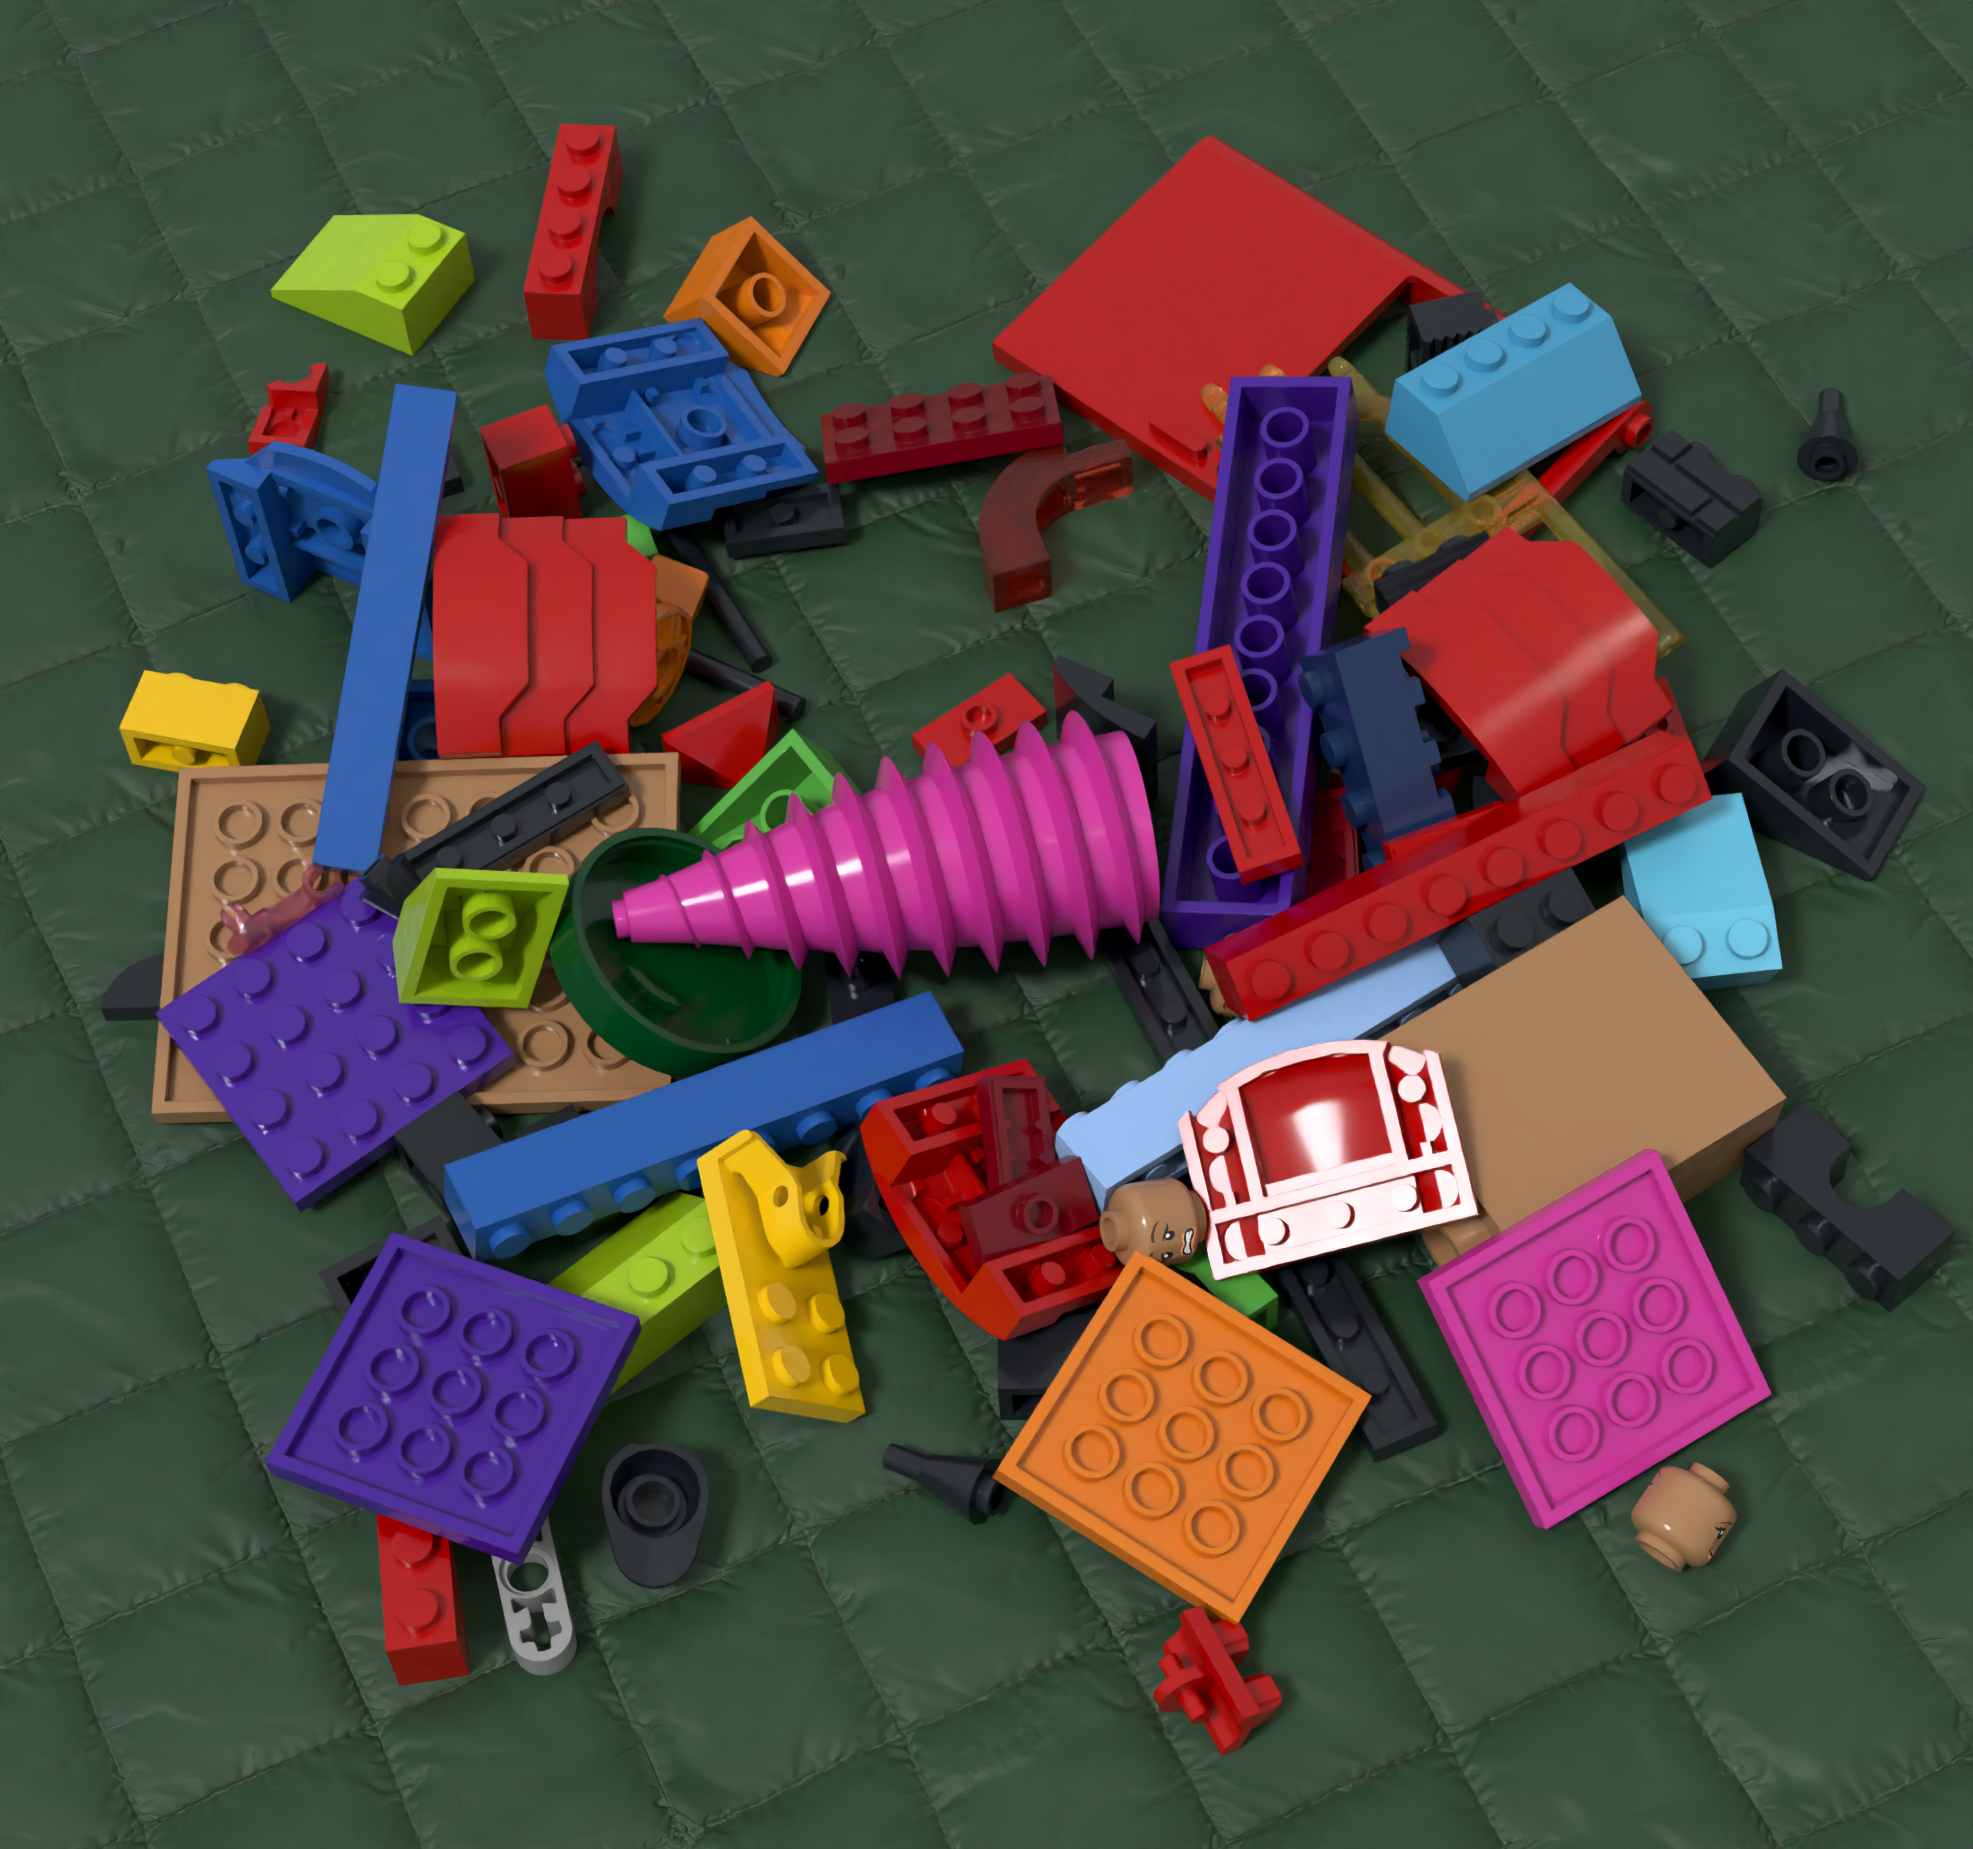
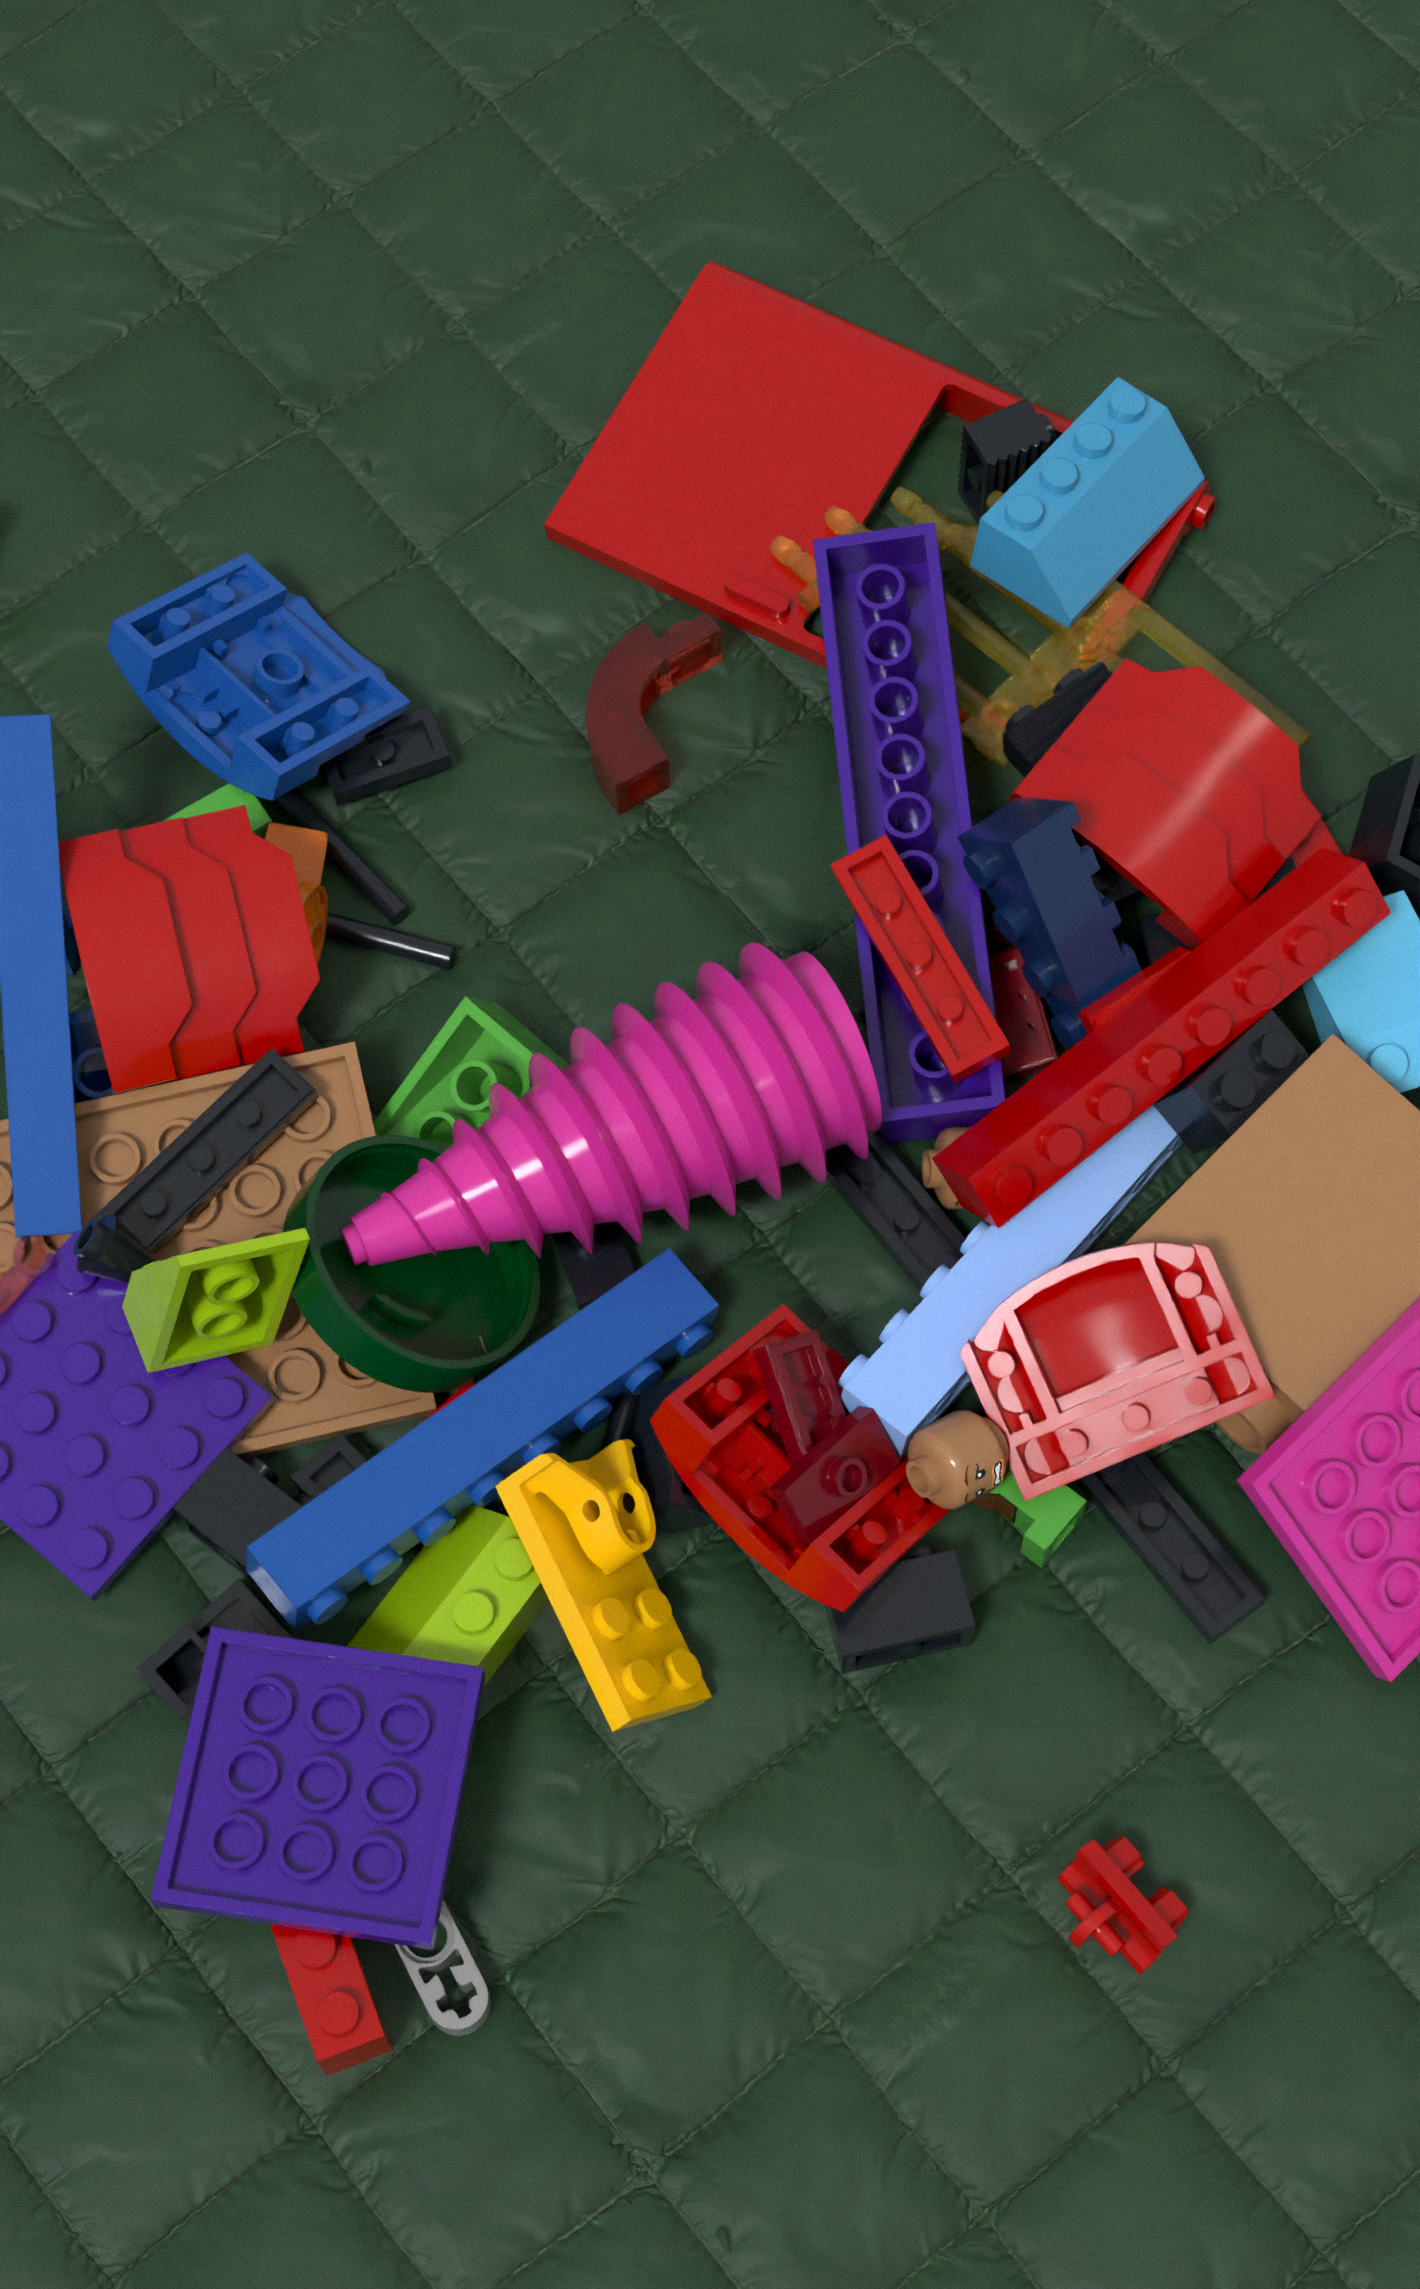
camera: 15 degrees left, 10 degrees up
red brick [479,404,587,519] -> none
red arch [523,123,624,341] -> none
black piece [601,1443,709,1589] -> none
red slope [661,680,780,790] -> none
orange slope [663,216,831,377] -> none
dark red plate [821,373,1064,485] -> none
black cone [883,1443,1008,1525] -> none
red plate [912,673,1048,767] -> none
orange plate [992,1250,1372,1625] -> none
black slope [1053,655,1158,807] -> none
black brick [1620,429,1763,569] -> none
black cone [1797,388,1858,481] -> none

